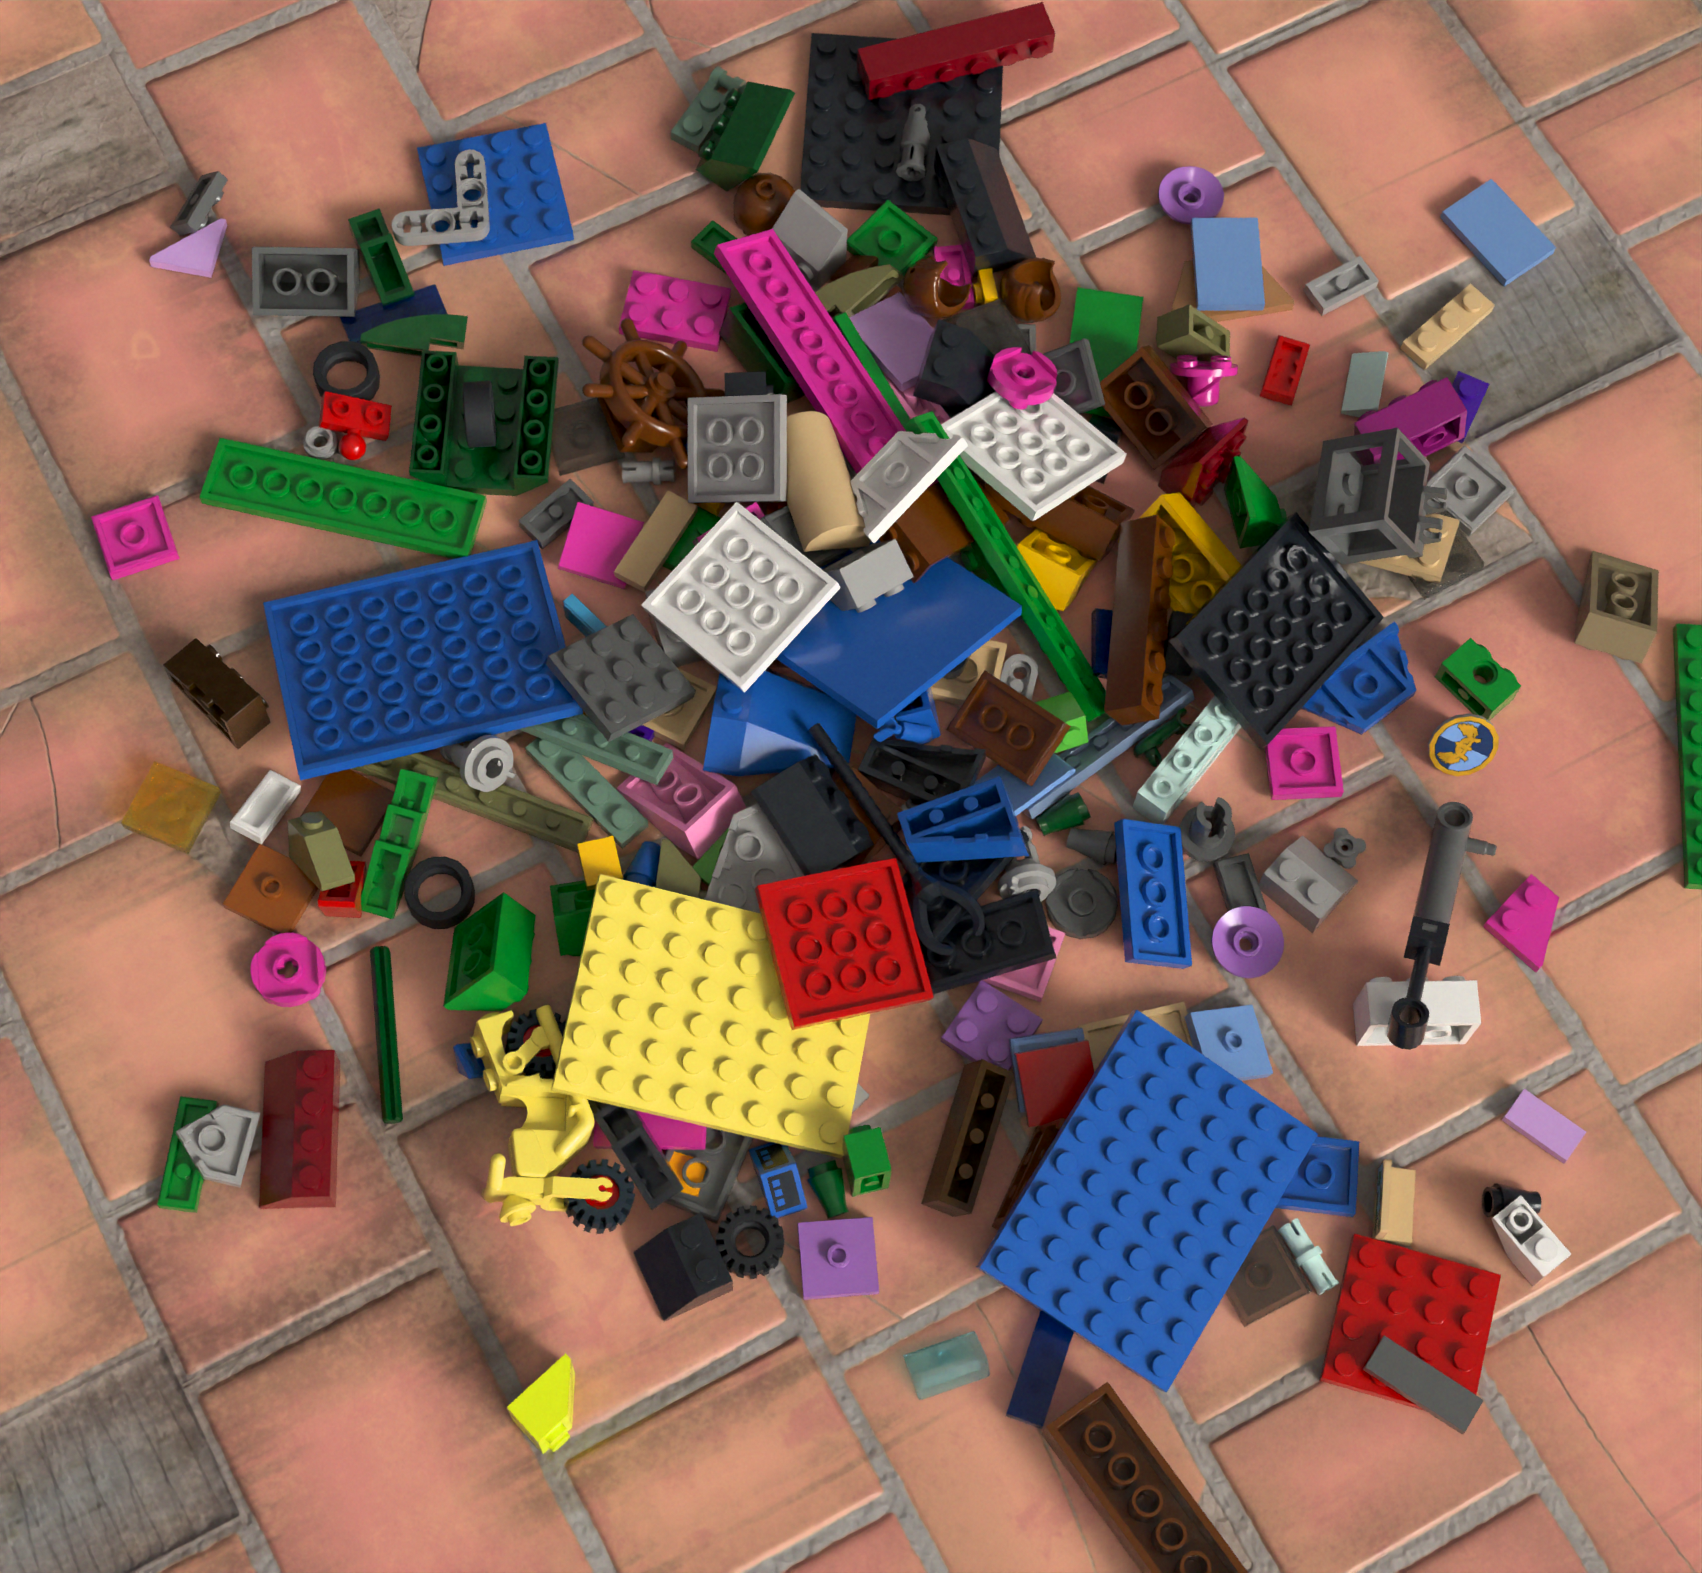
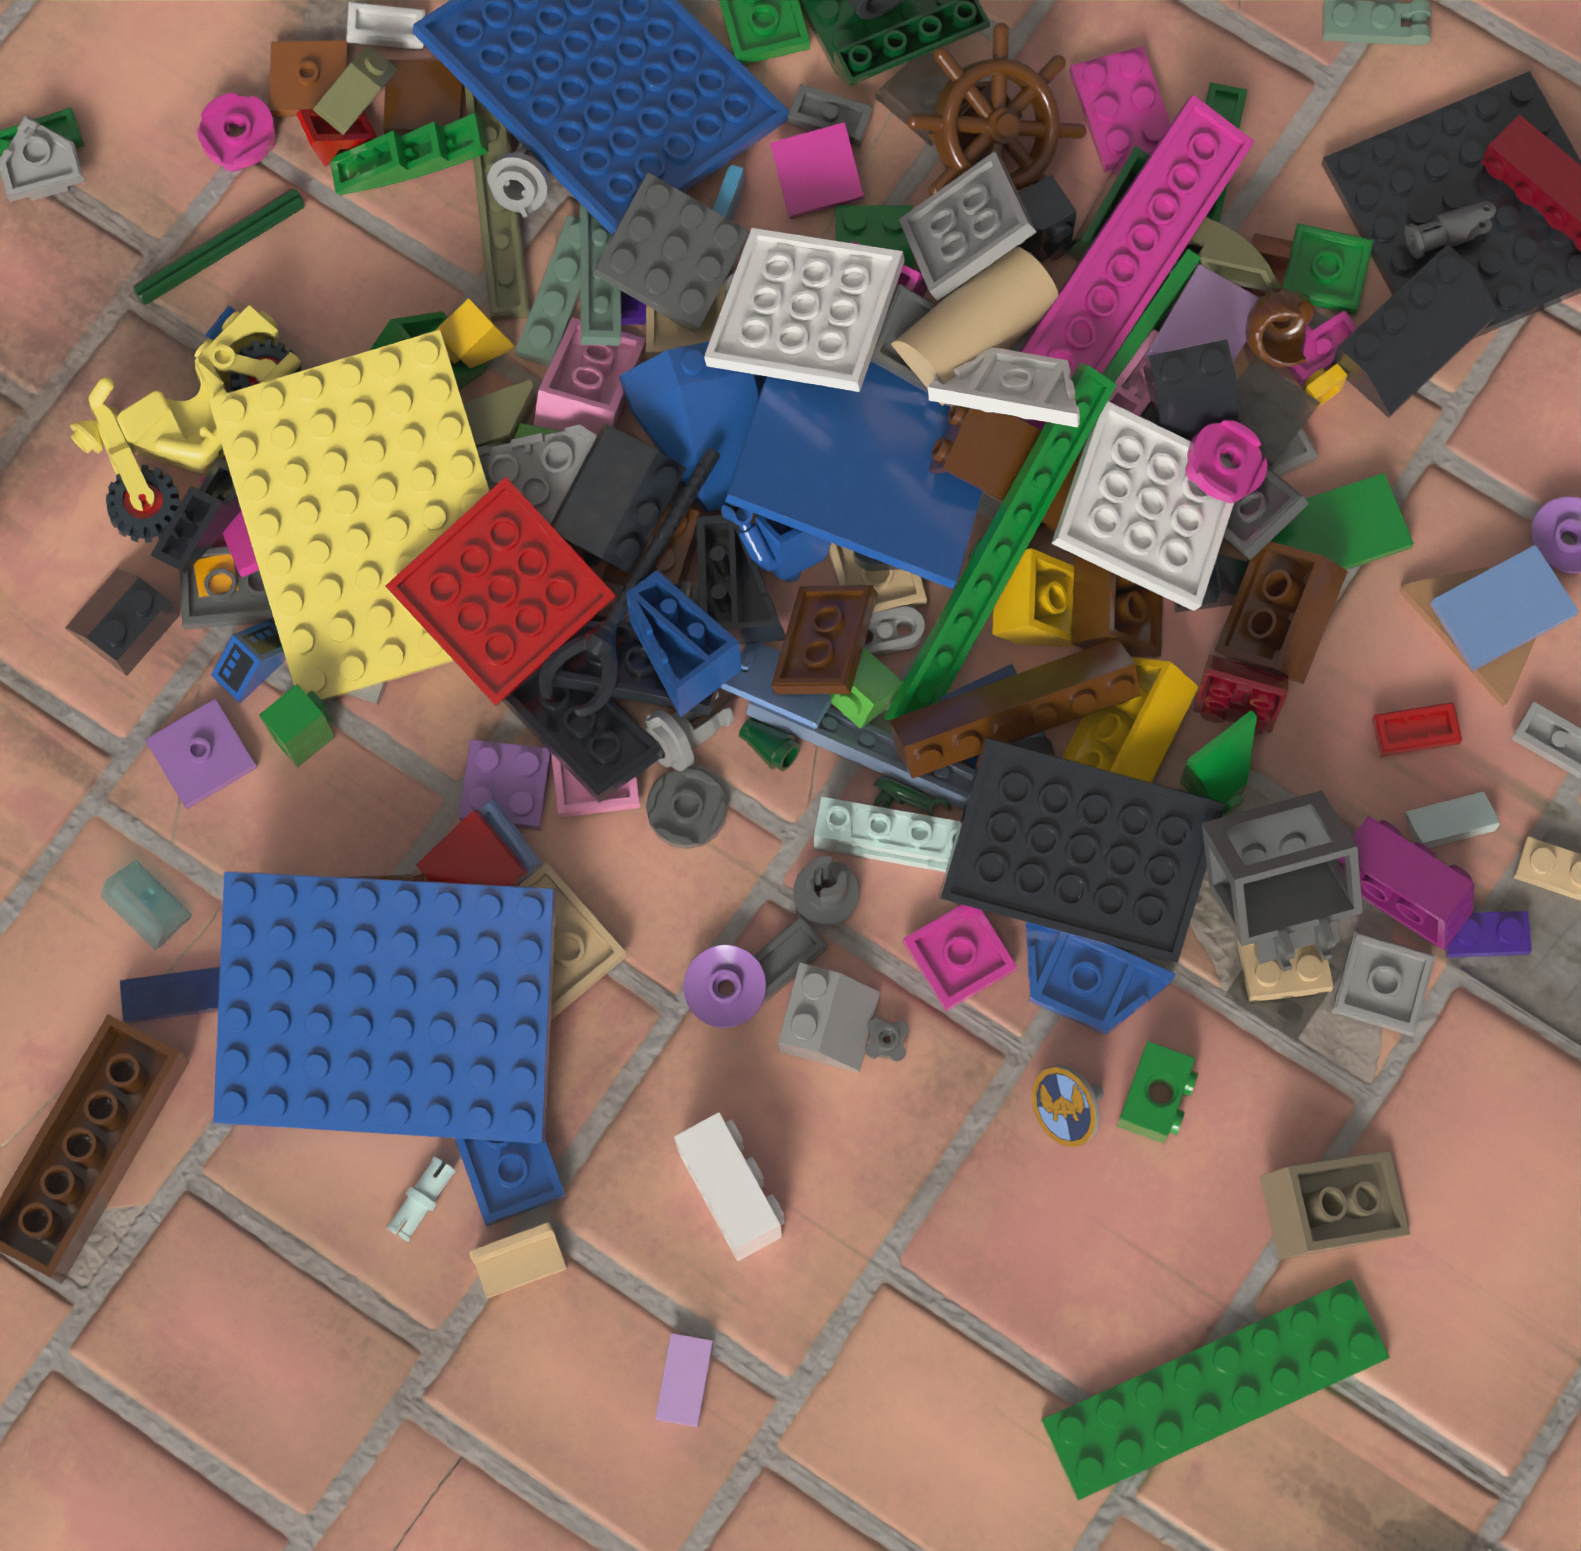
camera: 70 degrees right, 5 degrees up
dark red slope [259,1050,340,1209] -> none
black tyre [404,856,475,929] -> none
green slope [443,892,536,1011] -> none
tan tile [614,490,698,593] -> none
light grey pin [622,457,676,485] -> none
blue cone [623,841,661,888] -> none
dark green slope [696,82,795,192] -> none
black tyre [716,1205,784,1279] -> none
reddish brown cylinder [733,173,795,236] -> none
light grey slope [772,189,848,289] -> none
dark green cone [807,1160,849,1219] -> none
light grey slope [822,539,914,613] -> none
dark brown brick [921,1059,1014,1217] -> none
reddish brown piece [1000,257,1061,323] -> none
dark grey cone [1067,827,1117,865] -> none
blue plate [1114,819,1192,969] -> none
olive slope [1156,304,1230,361] -> none
dark pink plate [1170,355,1238,407] -> none
medium blue plate [1184,1005,1273,1081] -> none
clear smoke plate [1225,1225,1312,1327] -> none
red plate [1319,1234,1501,1411] -> none
dark grey tile [1363,1336,1484,1434] -> none
piece [1387,802,1497,1049] -> none
black cone [1482,1183,1541,1217] -> none
dark pink wing [1483,874,1559,972] -> none
white slope [1491,1195,1571,1286] -> none

